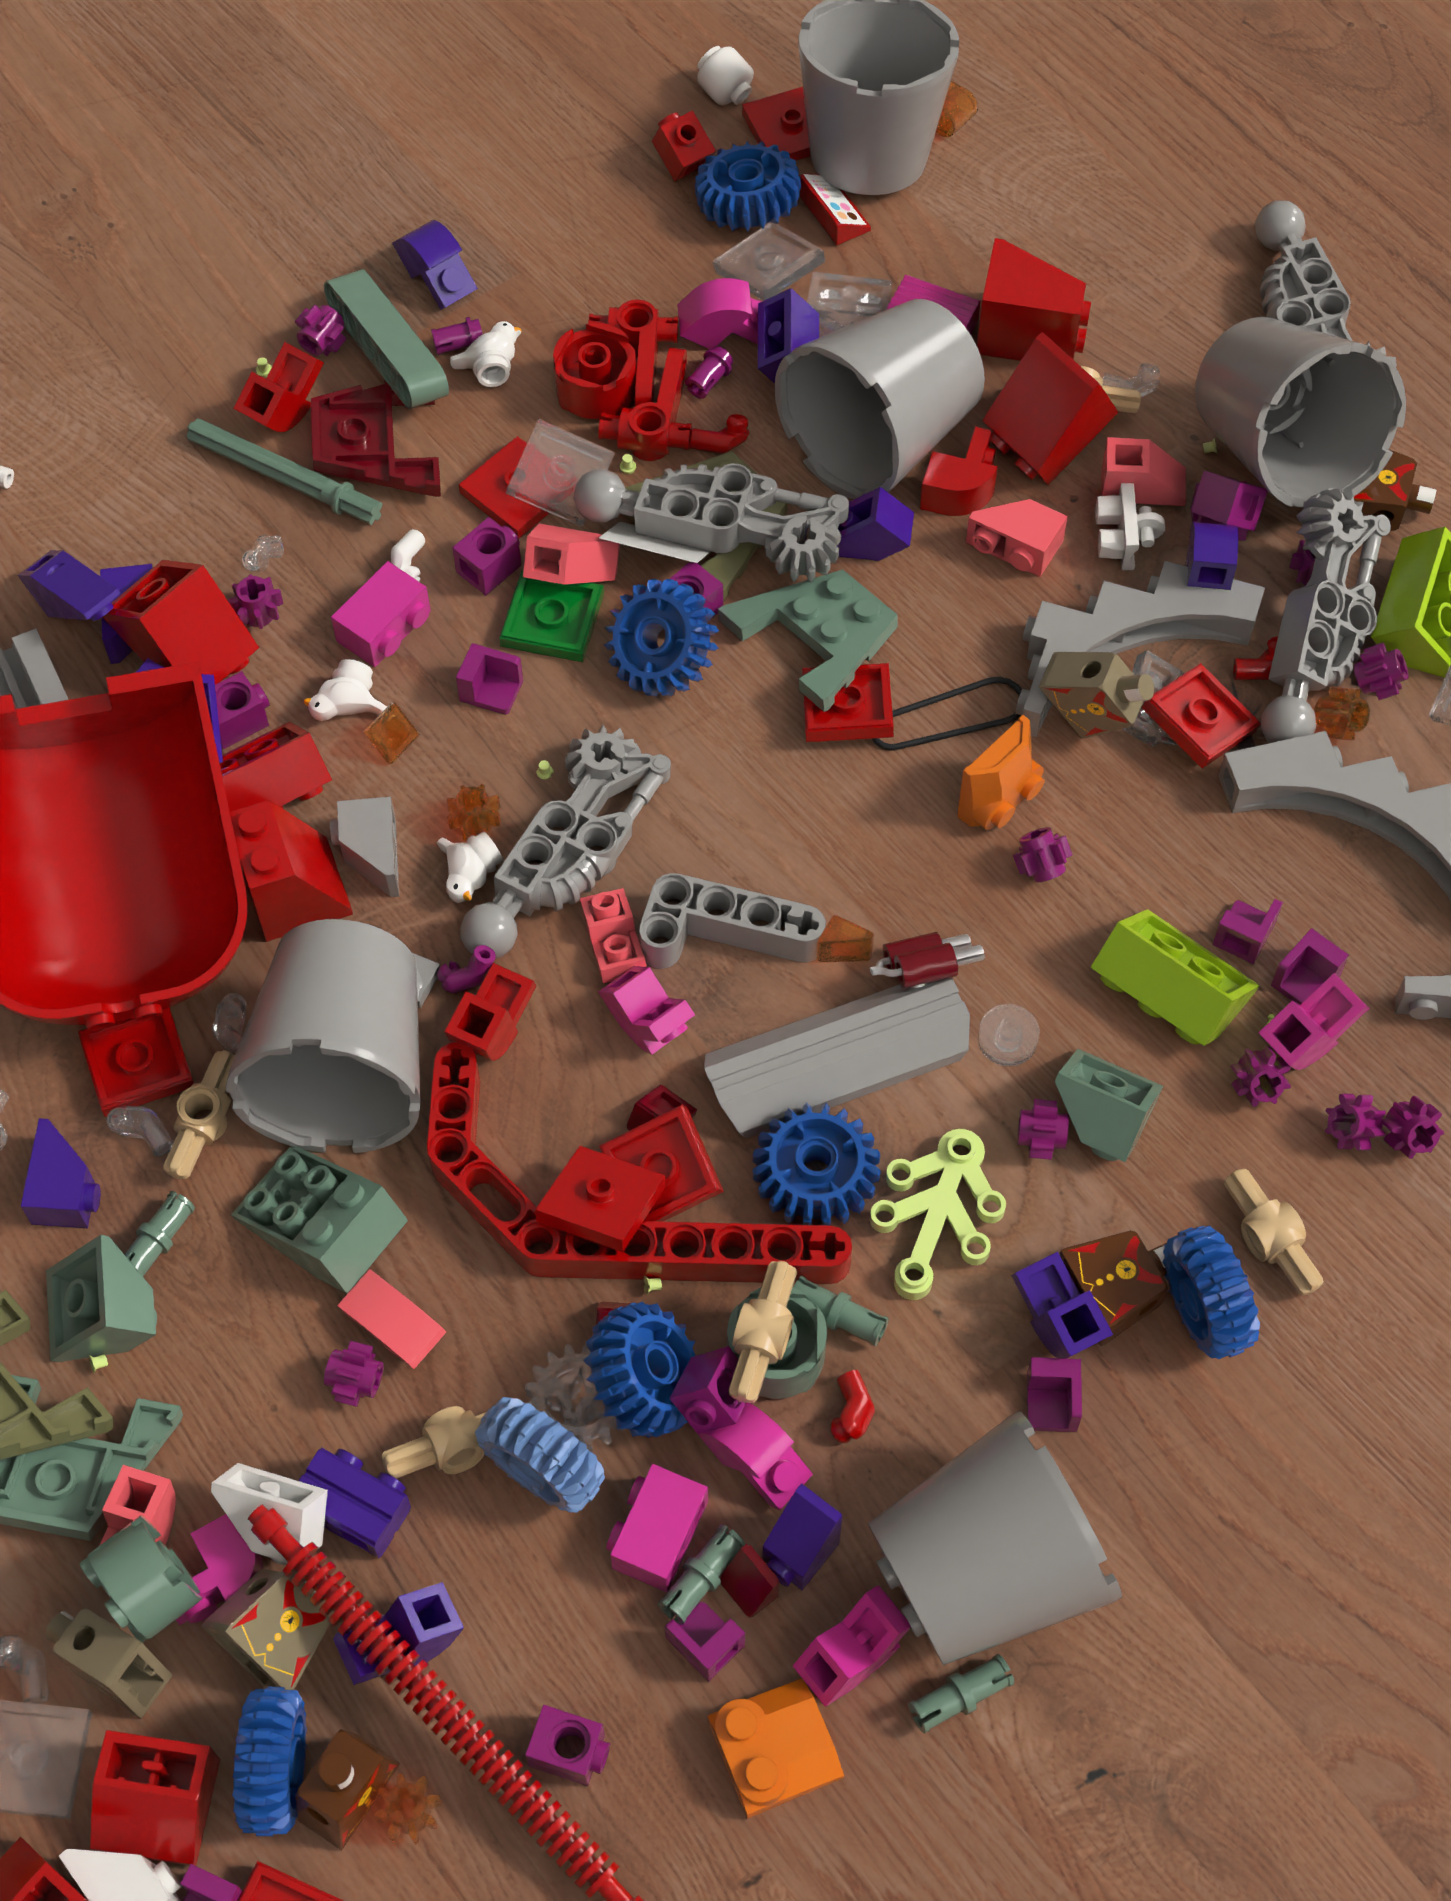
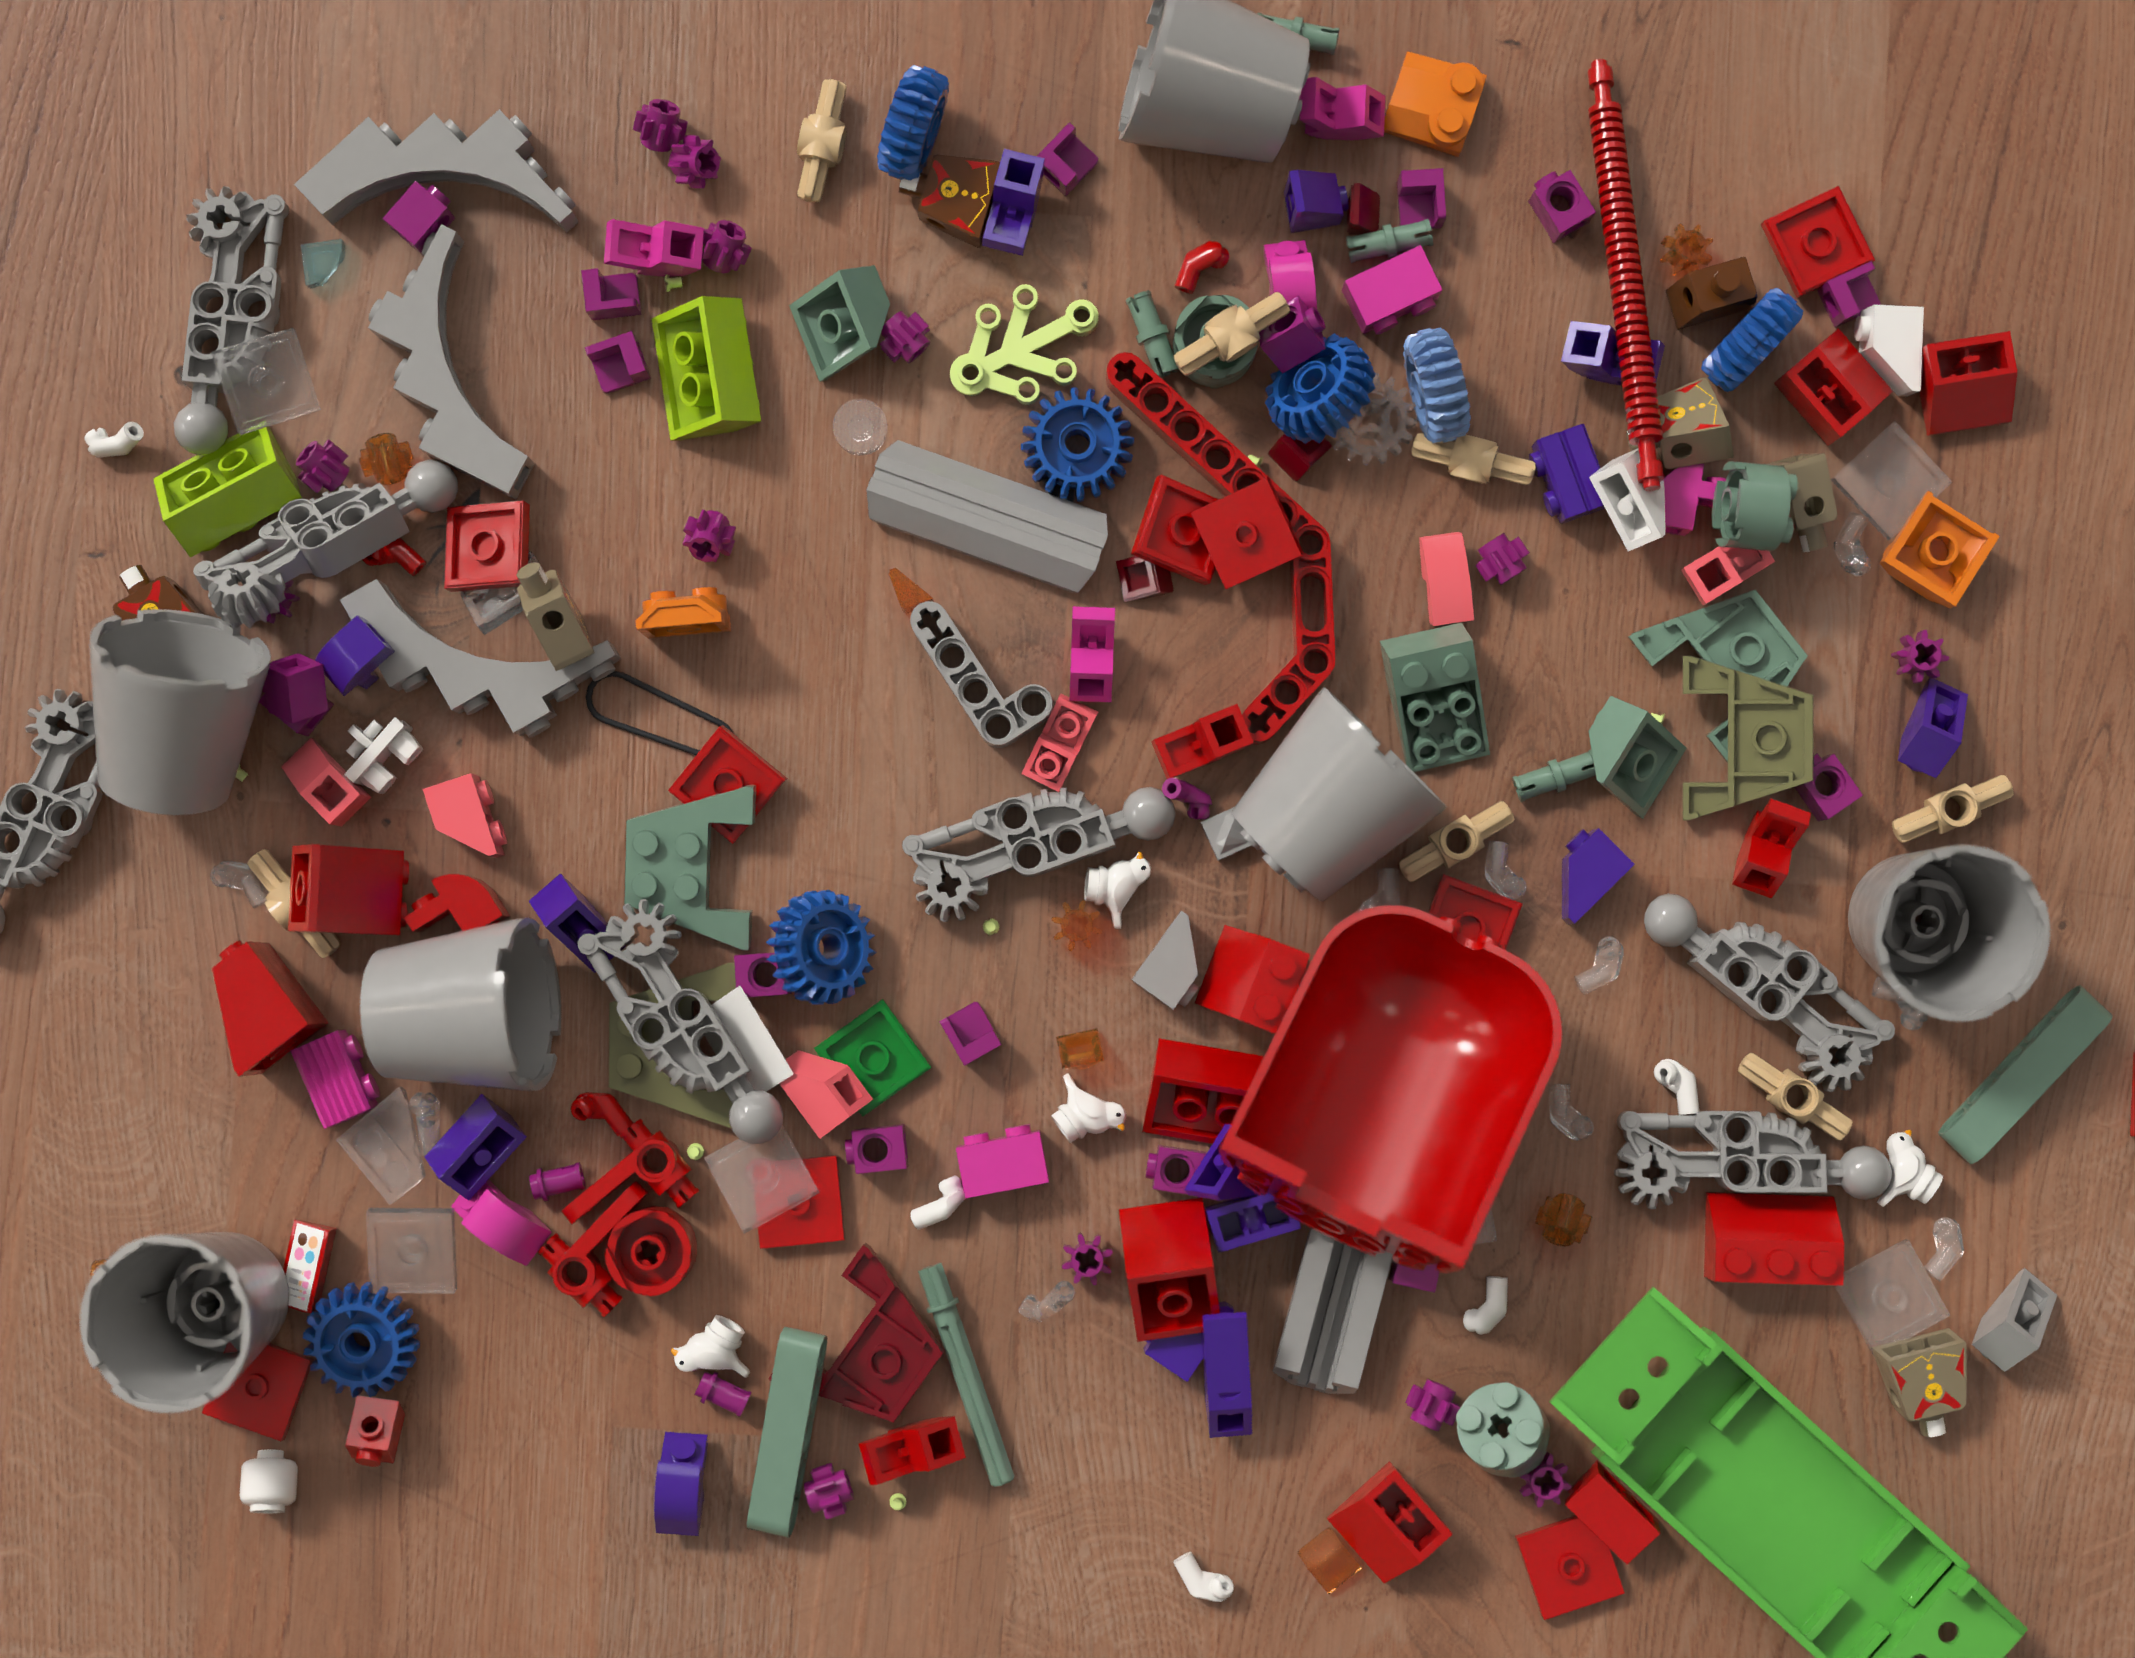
camera: 140 degrees left, 25 degrees up
dark red piece [870,932,985,989] -> none

